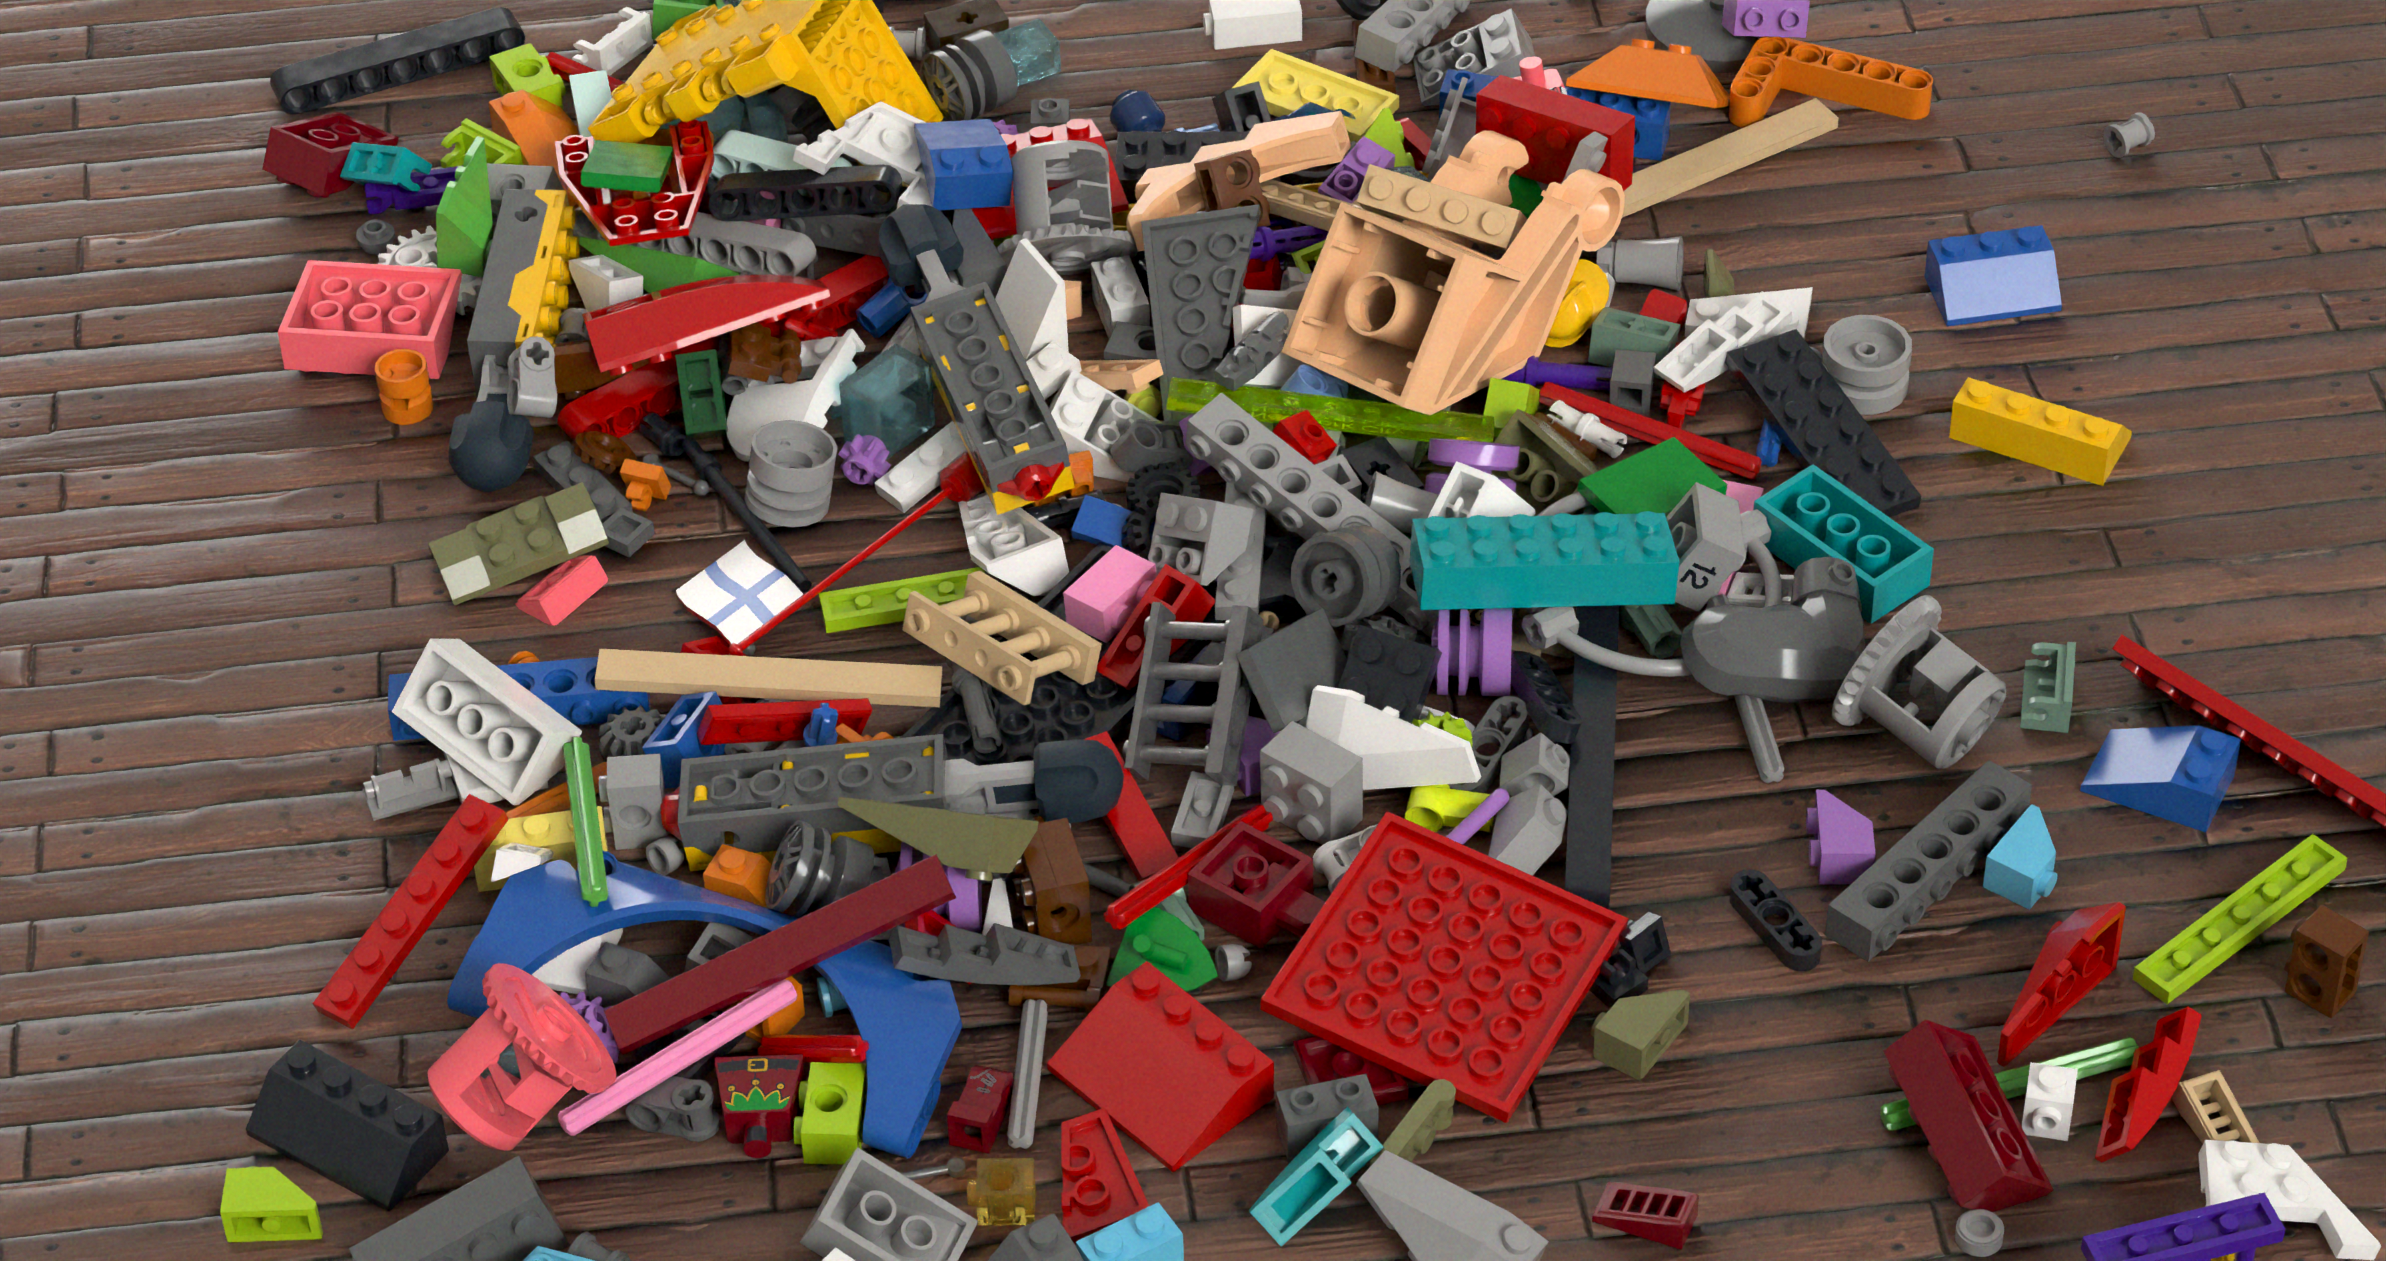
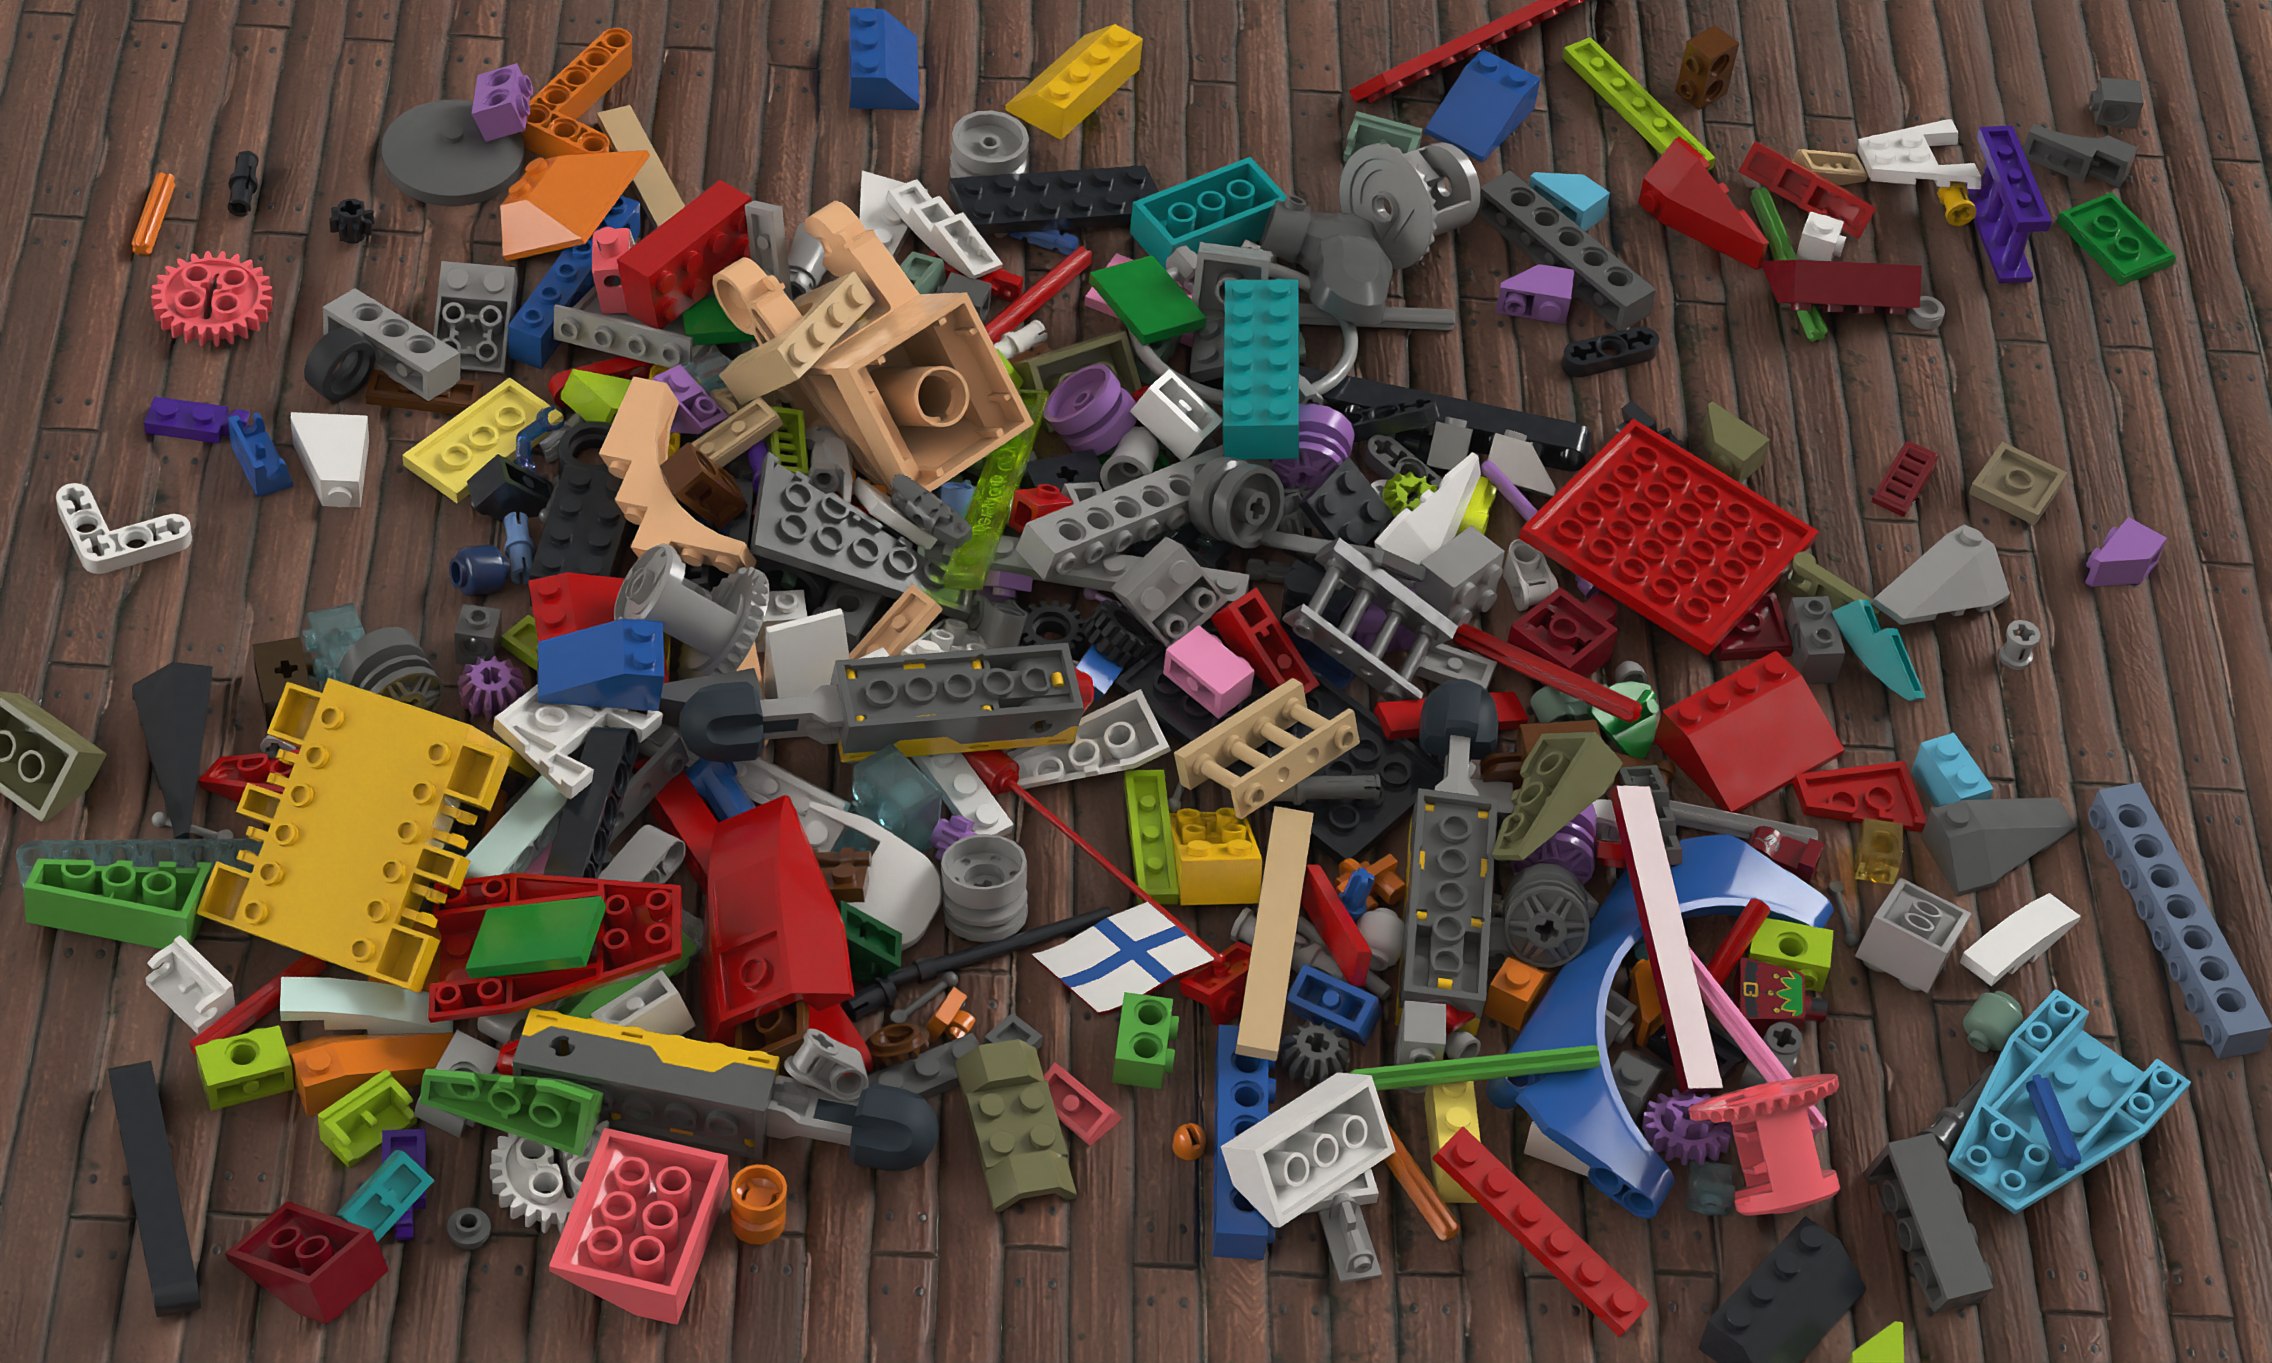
camera: 90 degrees left, 5 degrees up
white slope [491,842,554,882] -> none
none -> bright green brick [1112,992,1179,1089]
none -> yellow slope [1169,808,1262,905]

